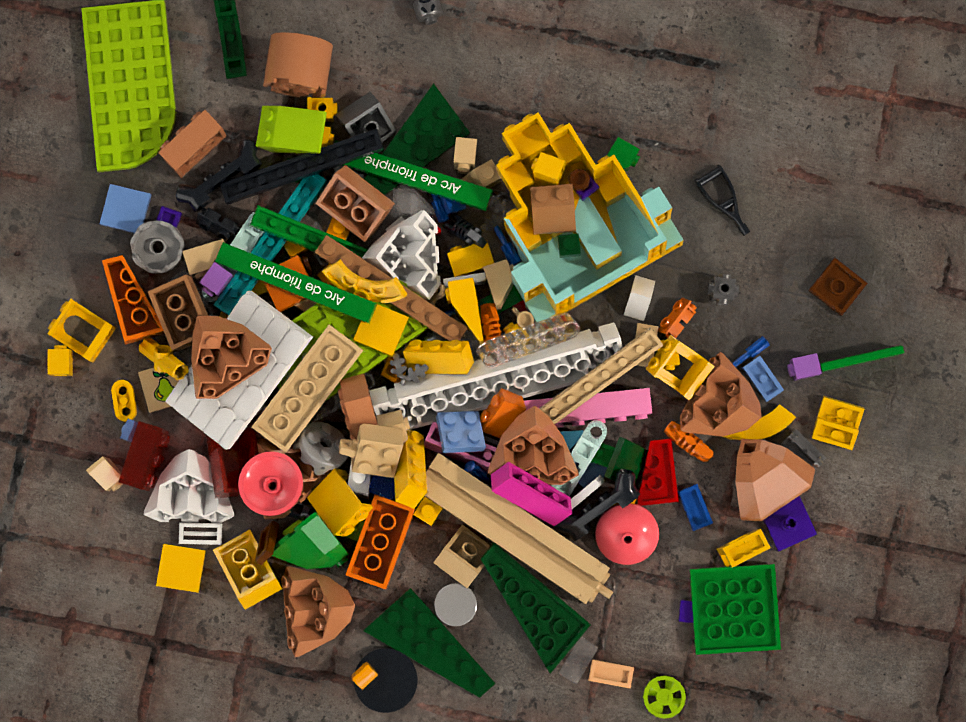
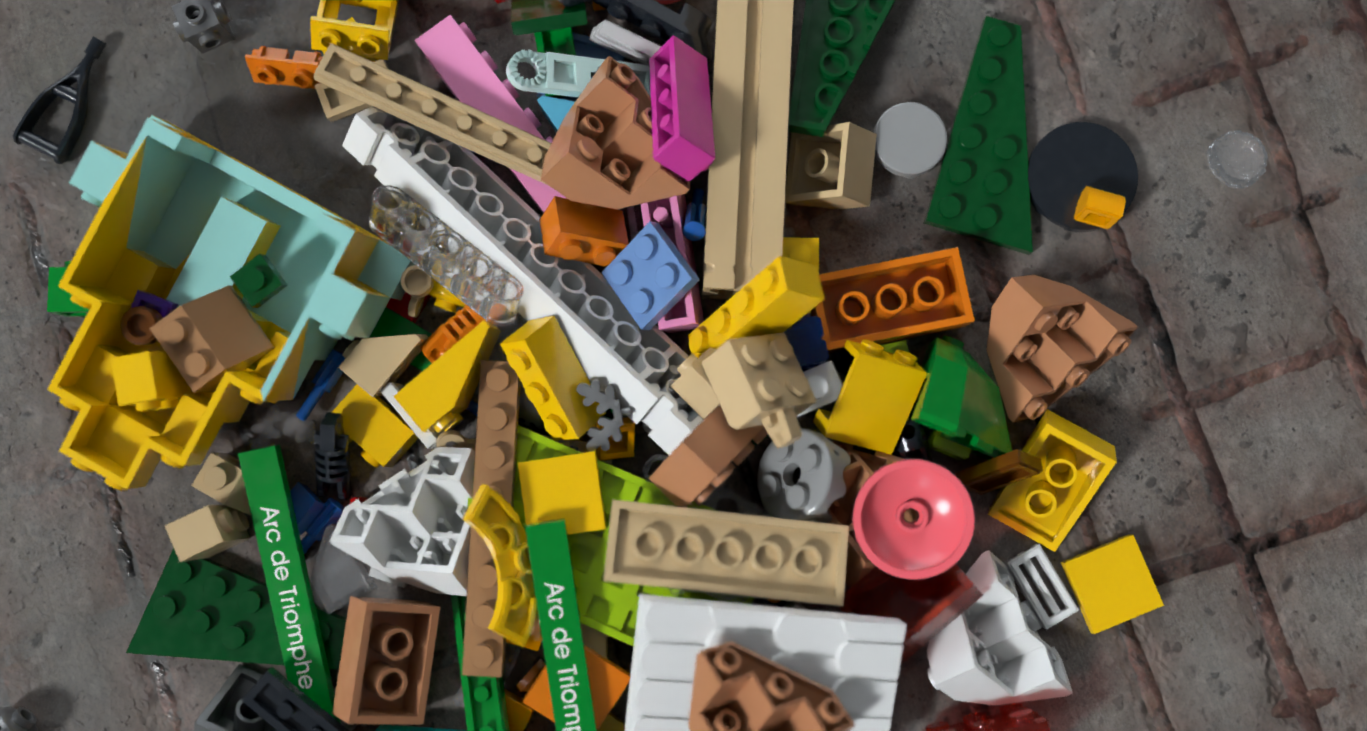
camera: 115 degrees left, 0 degrees up
light orange plate [326,217,350,241] -> none
white slope [624,275,655,321] -> none

